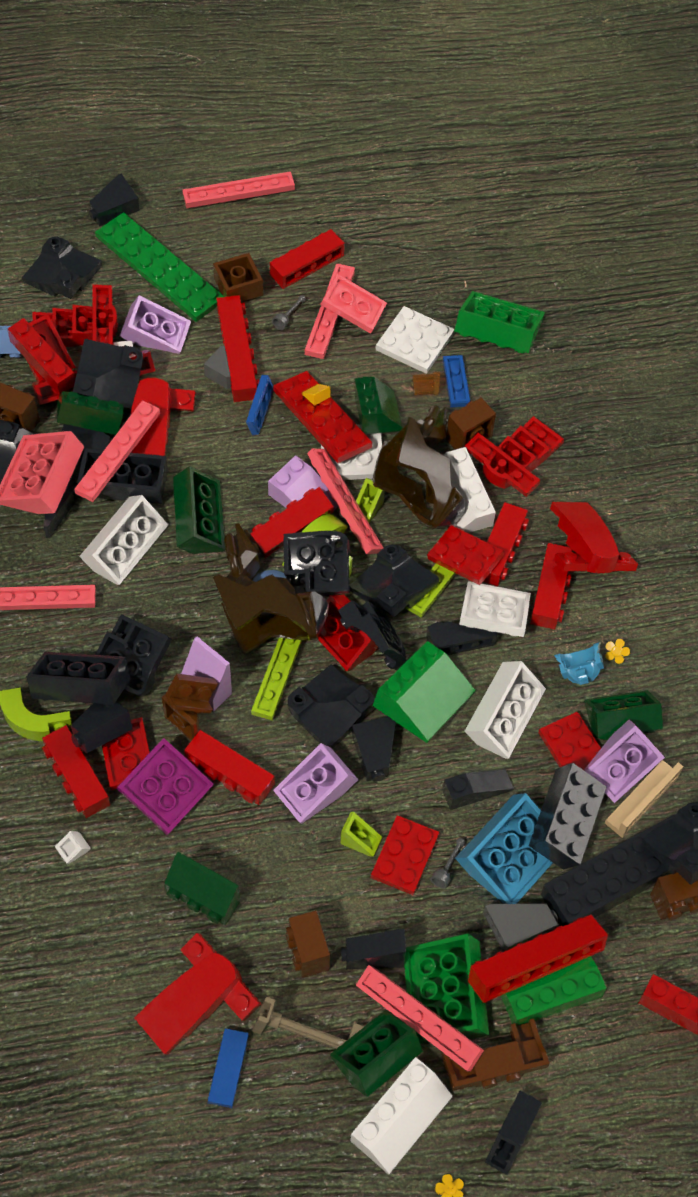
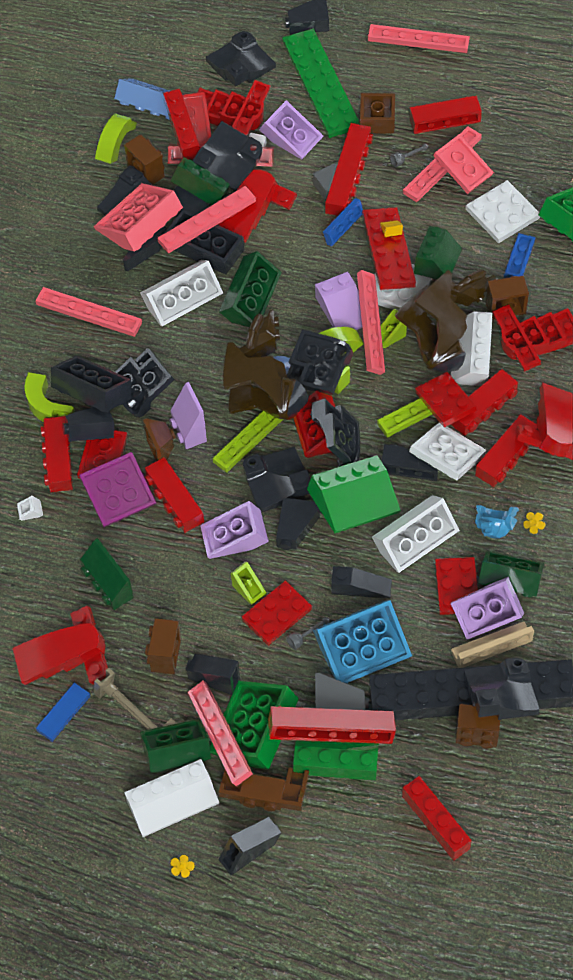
camera: 30 degrees right, 0 degrees up
reddish brown bracket [165,673,218,713] -> none
red brick [250,487,334,558] -> none
black slope [350,544,439,617] -> none
clear orange tile [412,371,440,395] -> none
brick [528,763,606,870] -> none

